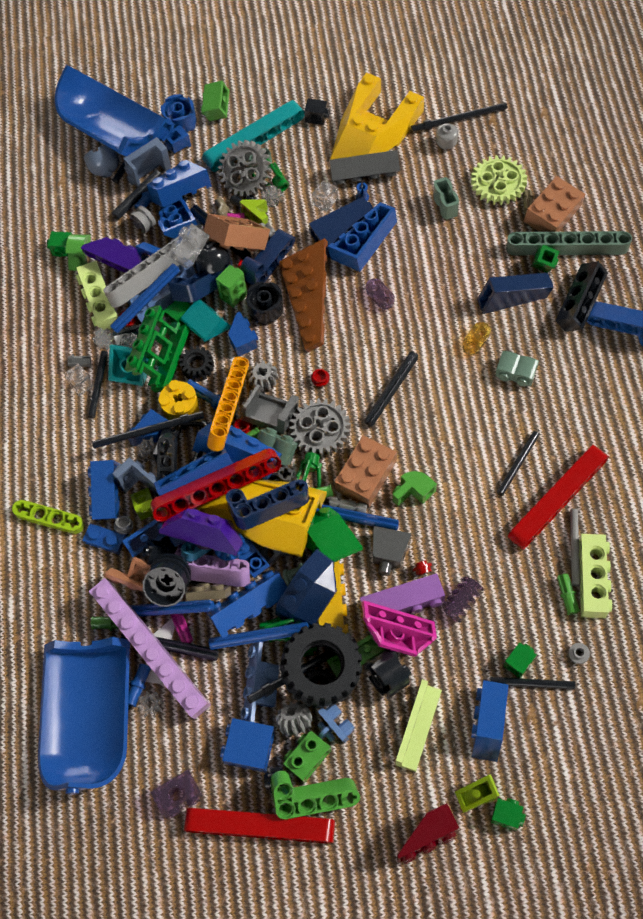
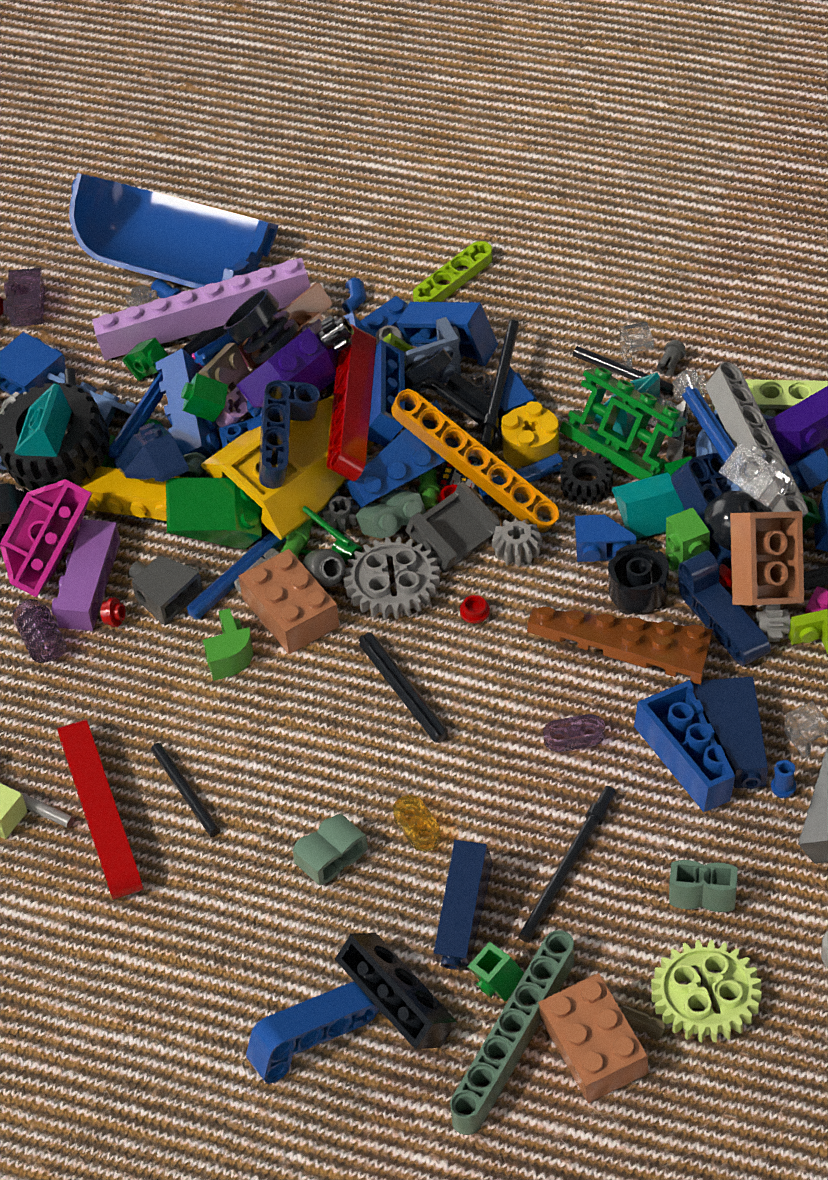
camera: 115 degrees right, 15 degrees down
none -> teal slope [14,383,72,457]
none -> green brick [121,337,169,381]
none -> green brick [181,373,228,422]
none -> dark grey head [303,549,345,587]
none -> black gear [318,315,354,351]
none -> blue arm [342,277,366,314]
none -> black bar [518,786,616,943]

